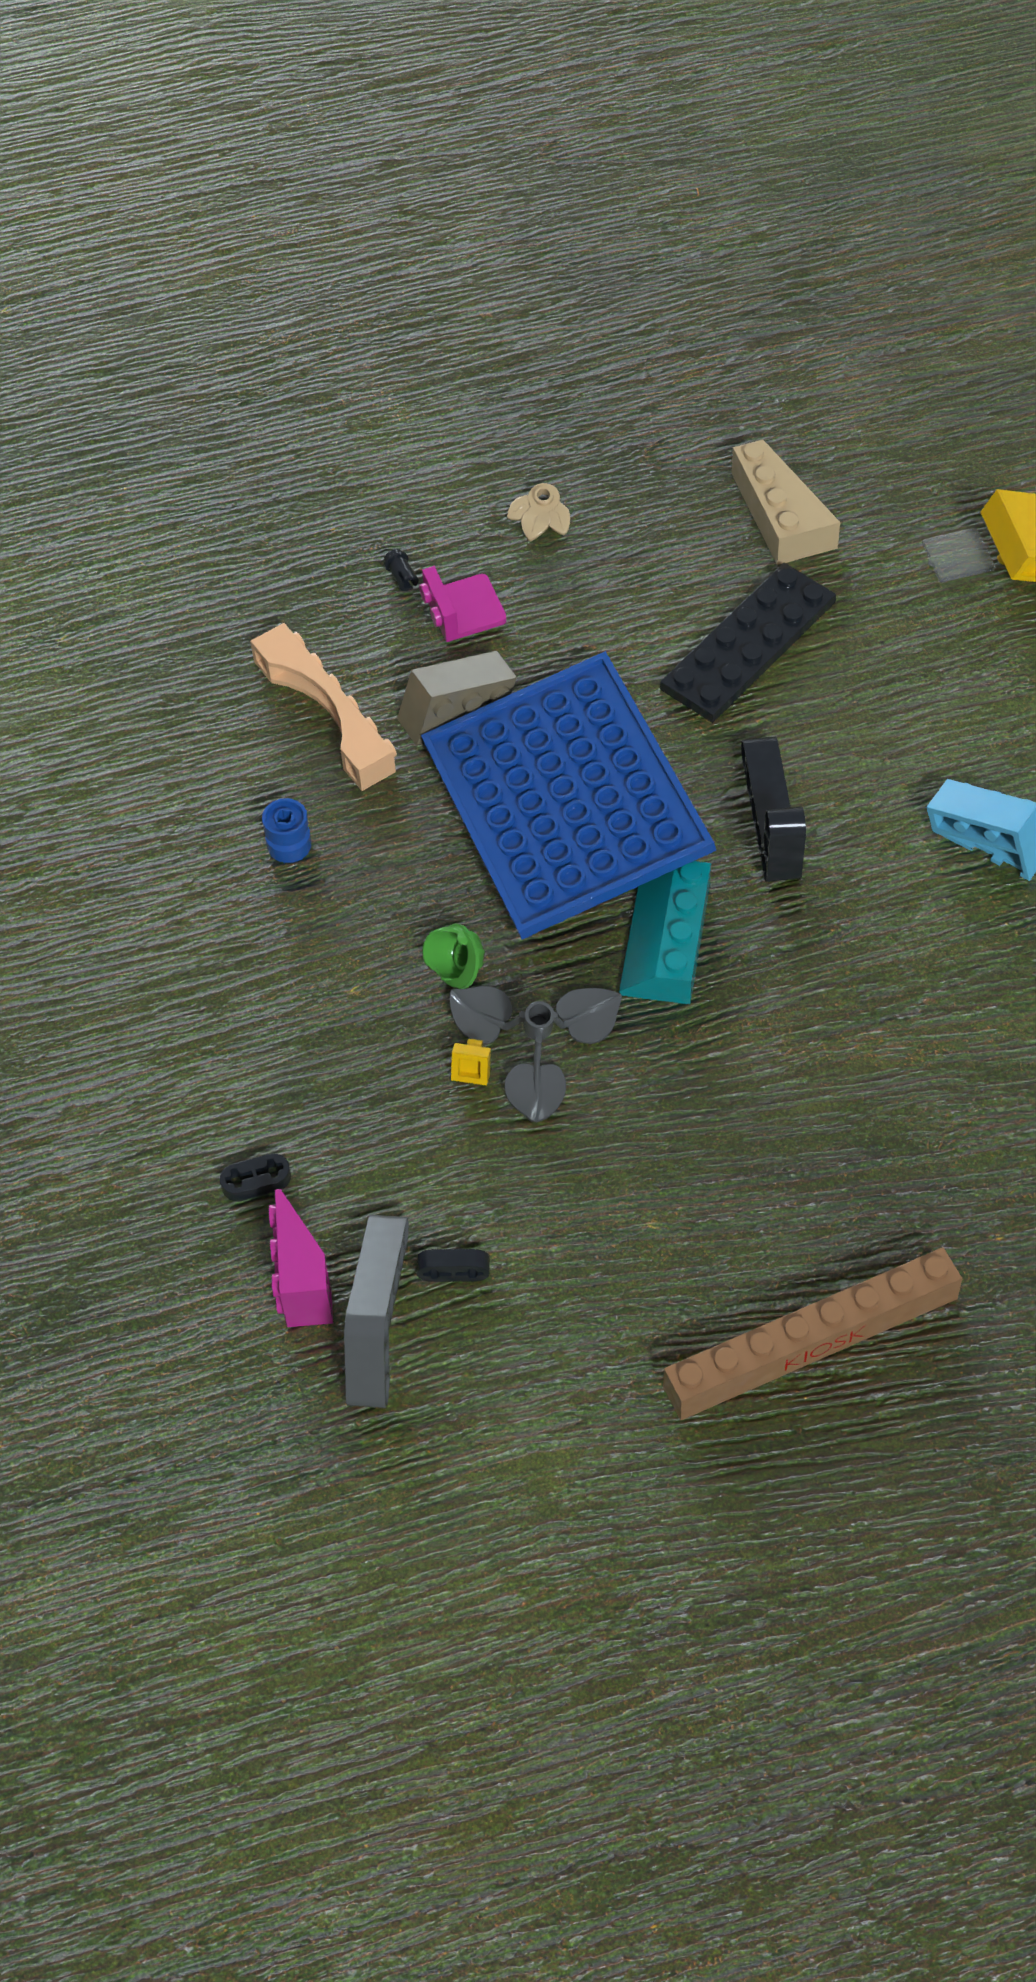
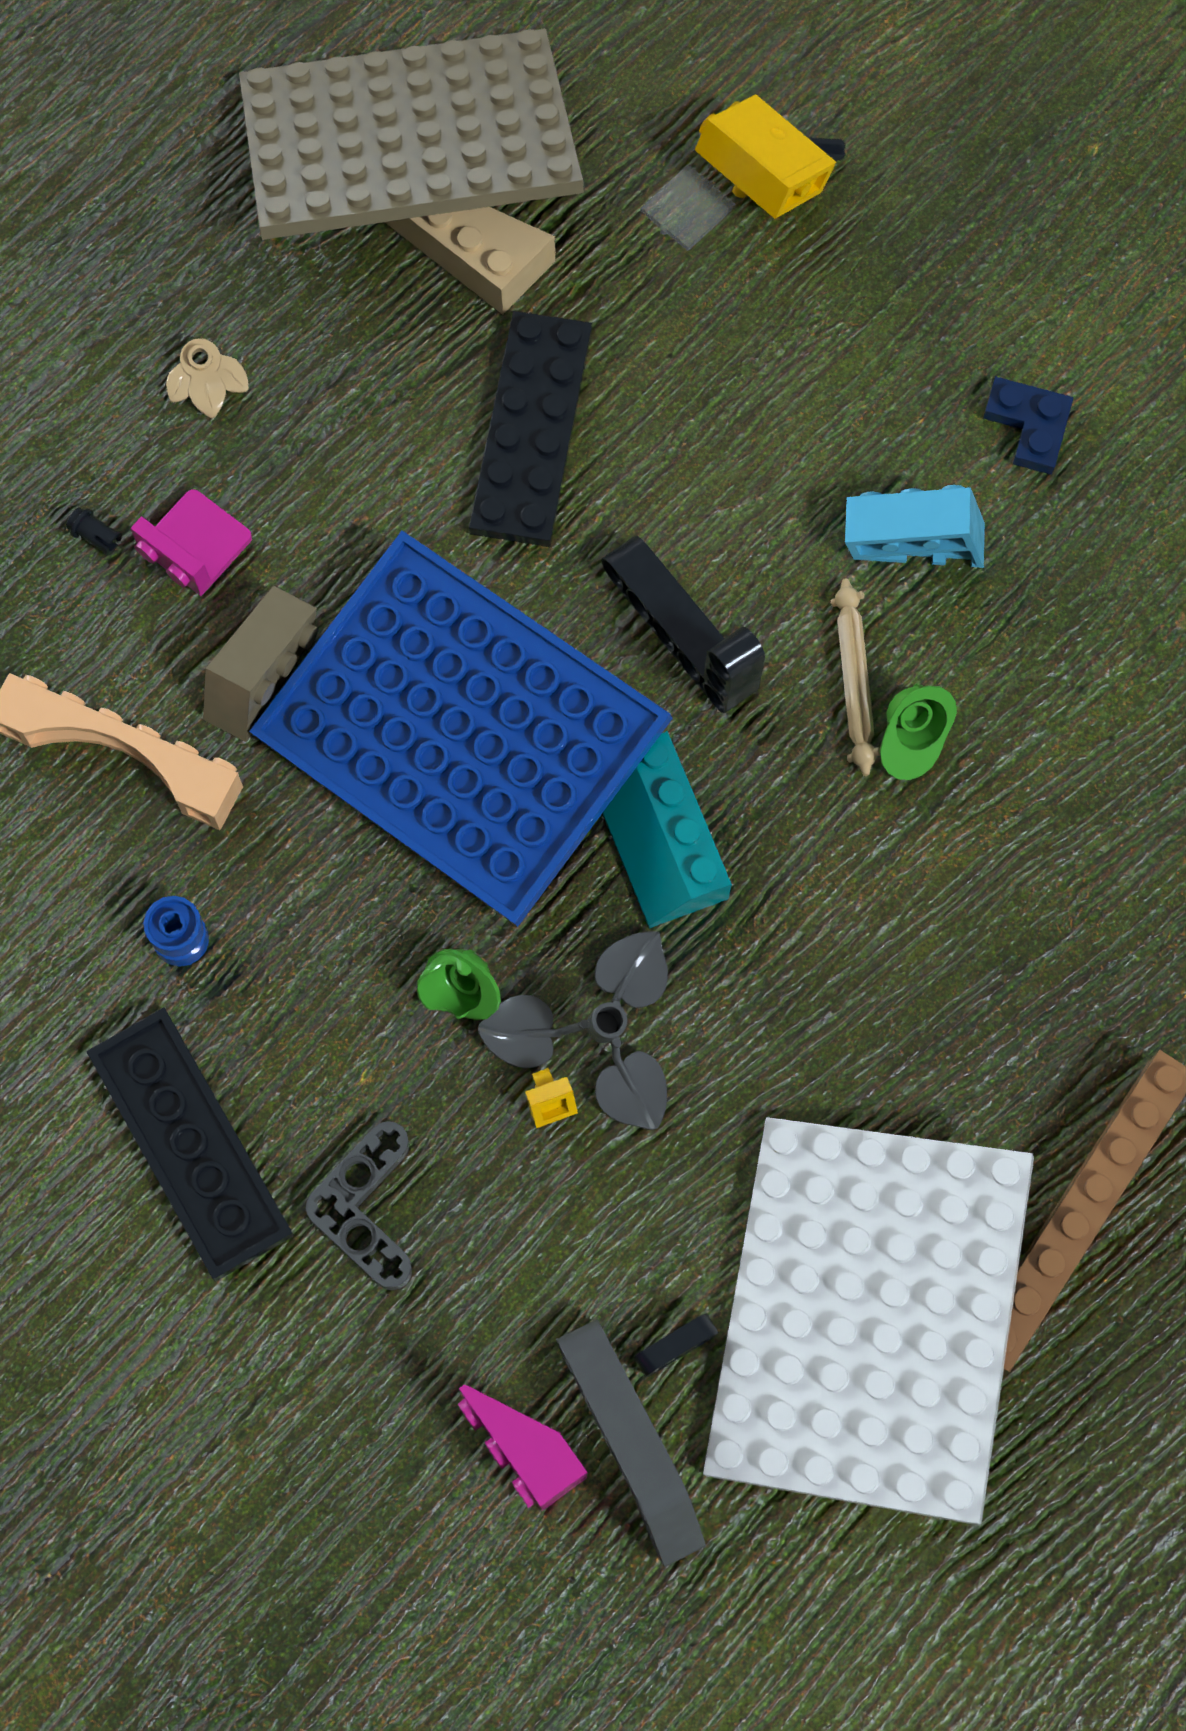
camera: 35 degrees left, 15 degrees up
black beam [220,1153,291,1202] -> none
none -> black plate [86,1007,294,1282]
none -> dark tan plate [239,29,584,240]
none -> dark grey beam [306,1121,412,1291]
none -> white plate [703,1117,1034,1526]
none -> tan wheel [831,579,880,776]
none -> bright green piece [880,684,957,780]

